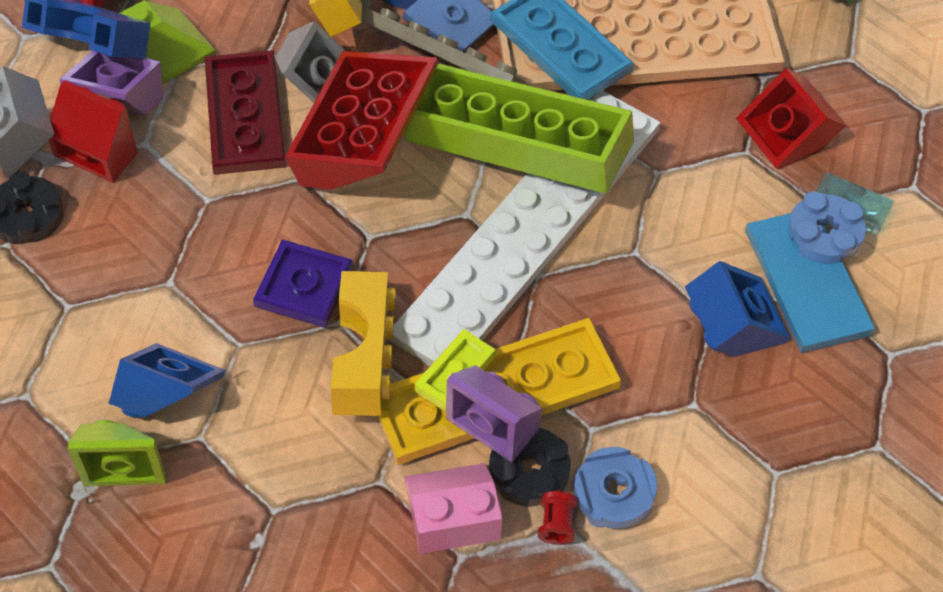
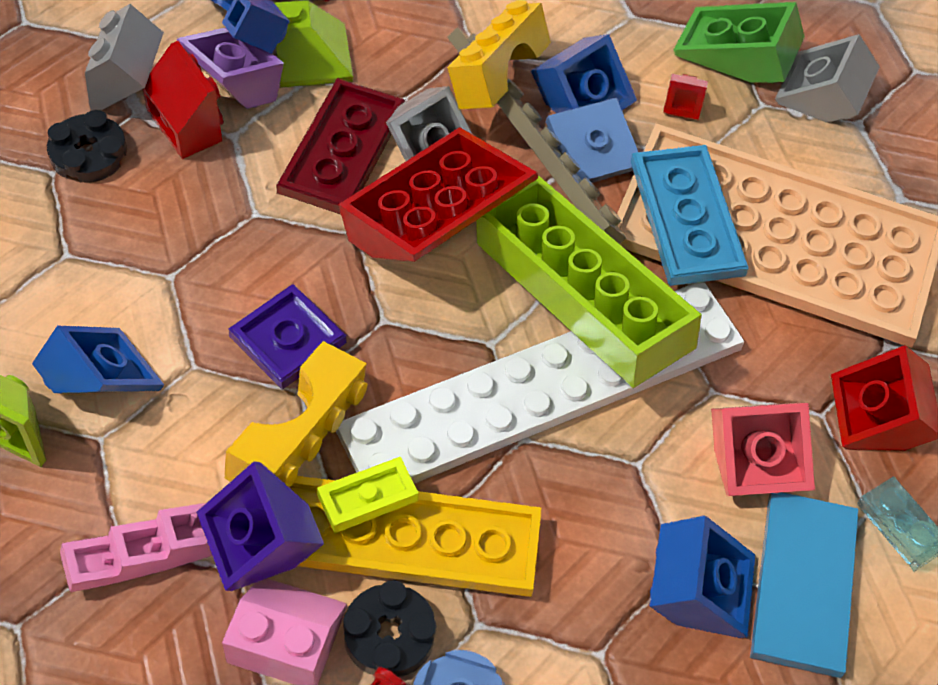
camera: 25 degrees right, 0 degrees up
medium lavender slope [446,365,542,462] -> none
medium blue plate [788,191,866,264] -> none
none -> bright pink slope [60,503,212,592]
none -> dark purple slope [197,461,324,591]
none -> coral slope [711,403,815,496]

